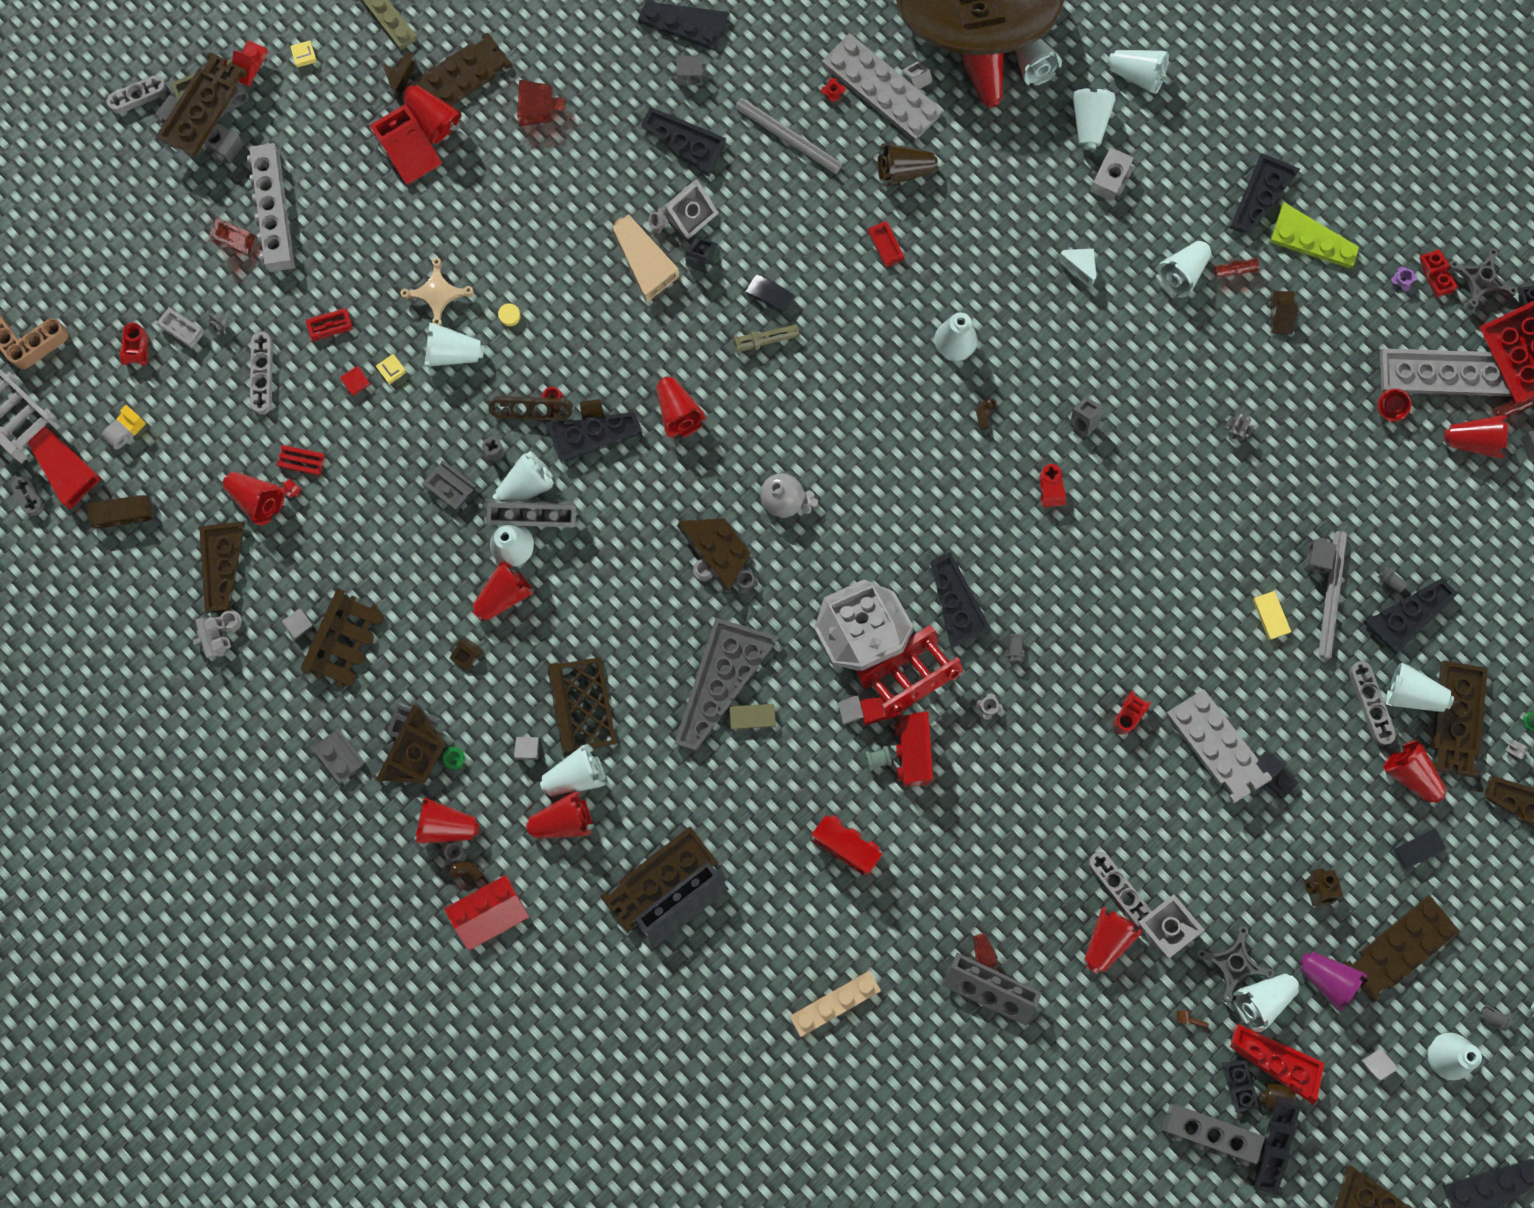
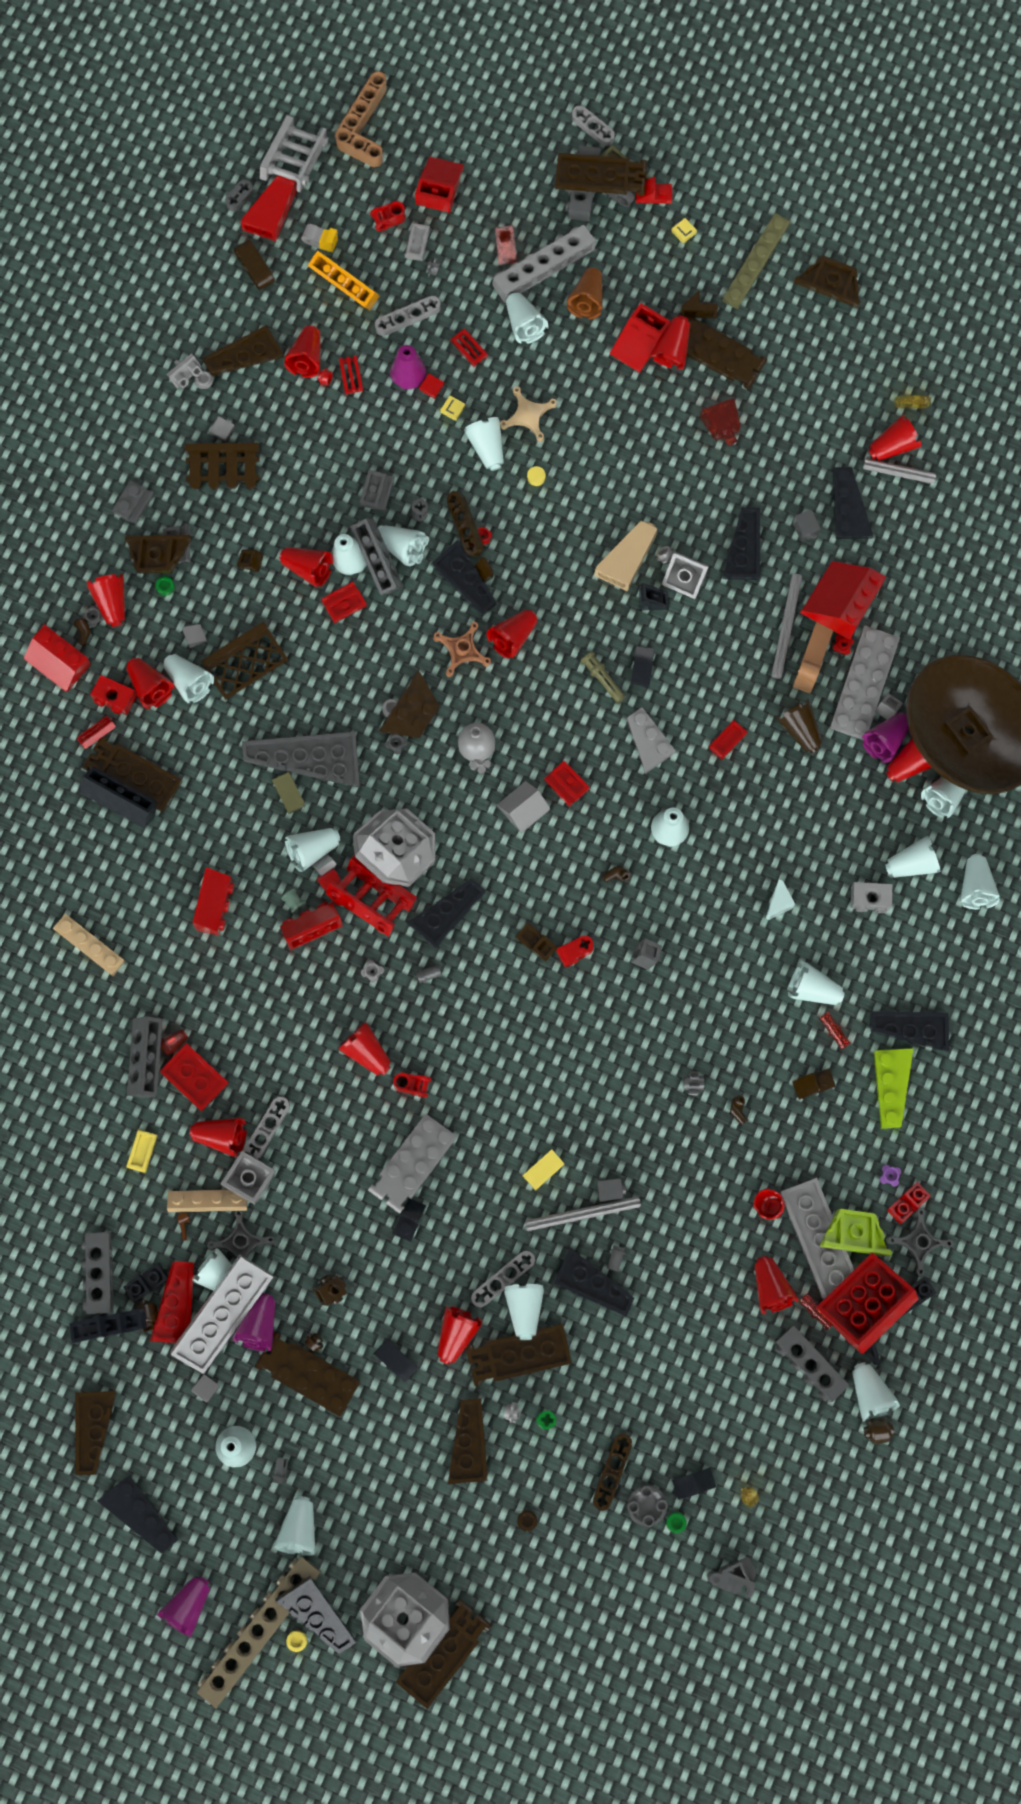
camera: 65 degrees right, 0 degrees up
none -> red tile [76,716,116,749]
none -> red brick [90,675,137,715]
none -> light yellow tile [126,1130,158,1173]
none -> red plate [159,1043,229,1112]
none -> tan plate [167,1190,247,1212]
none -> light grey plate [170,1255,273,1374]
none -> light aqua cone [285,828,340,872]
none -> dark brown plate [305,1333,324,1352]
none -> light orange brick [307,250,380,310]
none -> red plate [321,582,367,624]
none -> red cone [338,1022,391,1076]
none -> magenta cone [390,345,426,389]
none -> red slope [415,156,464,213]
none -> nougat piece [433,622,491,677]
none -> light grey slope [497,781,550,833]
none -> light aqua cone [506,293,548,344]
none -> dark brown slope [515,922,558,962]
none -> red plate [544,761,590,807]
none -> dark orange cone [567,268,603,320]
none -> light grey wing [627,707,676,774]
none -> dark brown arm [730,1096,748,1126]
none -> medium nougat beam [793,622,833,694]
none -> red slope [801,561,886,640]
none -> lime wing [820,1209,892,1256]
none -> magenta cone [862,712,909,763]

